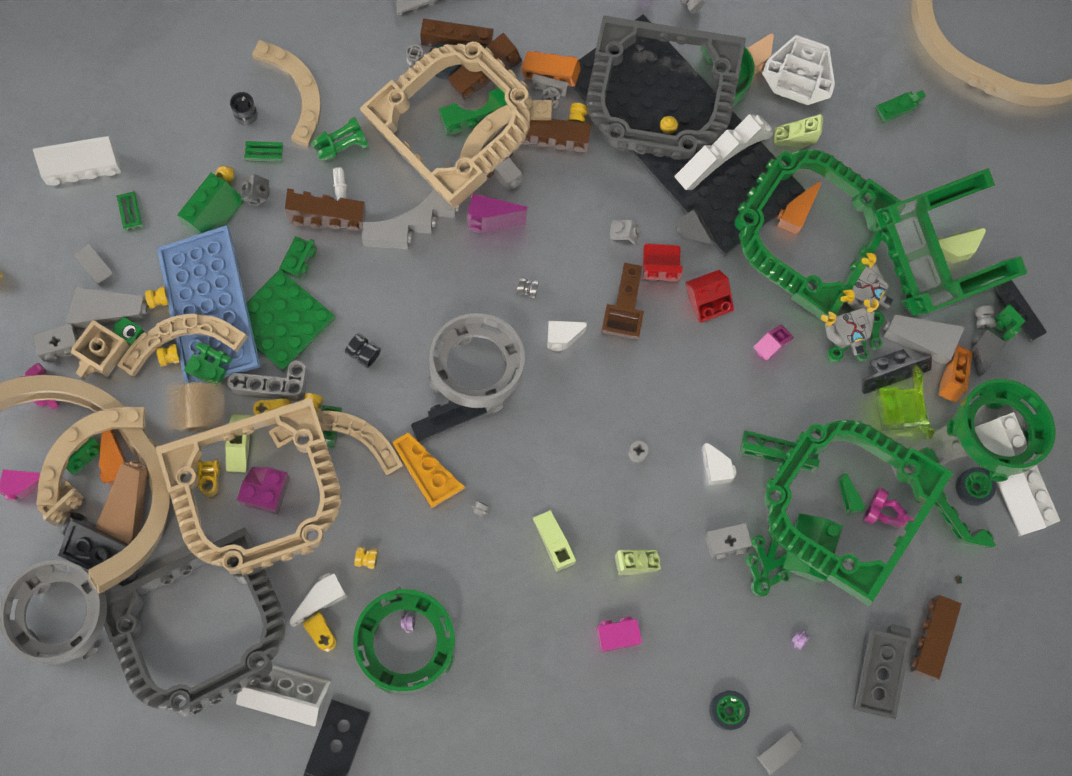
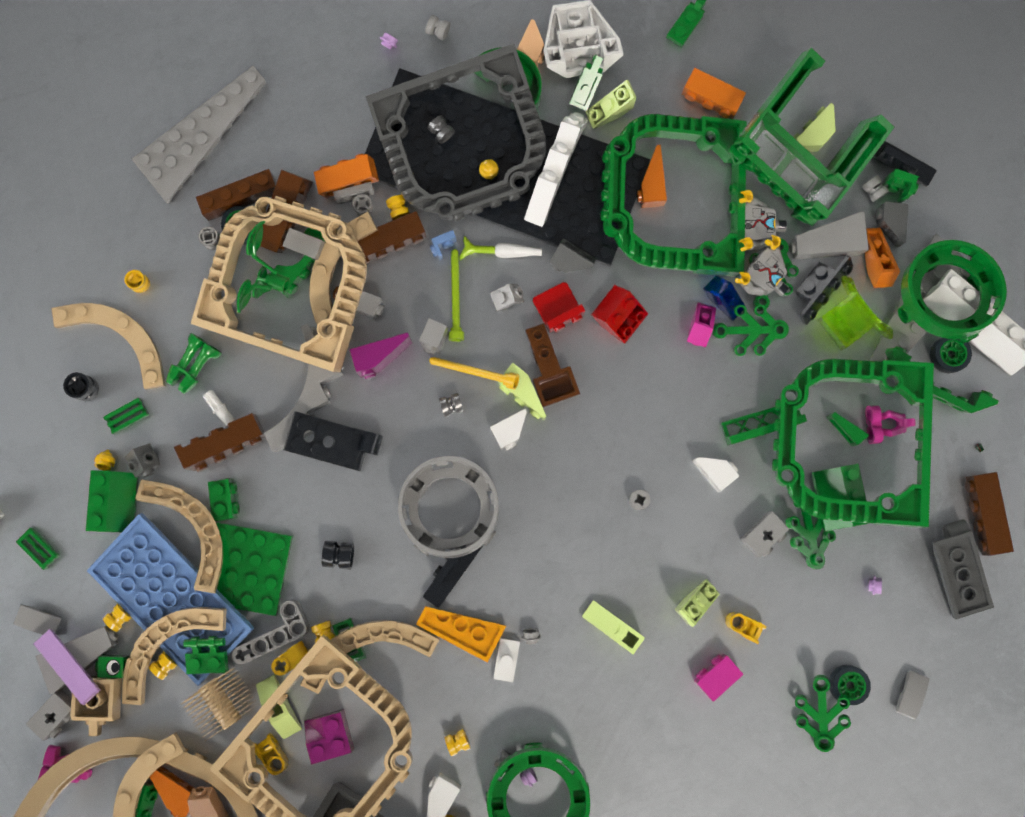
camera: 25 degrees left, 10 degrees up
none -> lavender tile [33,629,100,705]
none -> yellow wheel [124,270,150,293]
none -> tan plate [135,480,223,594]
none -> green plant [237,221,290,313]
none -> light grey tile [283,228,325,260]
none -> black hinge [283,411,383,471]
none -> light grey brick [419,318,449,355]
none -> flat silver wheel [427,115,455,144]
none -> yellow piece [429,357,519,390]
none -> medium blue bracket [430,230,457,260]
none -> lime piece [449,249,464,342]
none -> white piece [459,236,542,260]
none -> white tile [493,638,520,682]
none -> yellowish green slope [498,363,546,420]
none -> hinge [569,54,603,111]
none -> orange brick [681,67,746,119]
none -> clear blue slope [703,275,746,321]
none -> green plant [712,304,789,356]
none -> yellow piece [725,612,767,644]
none -> green plant [795,675,851,752]

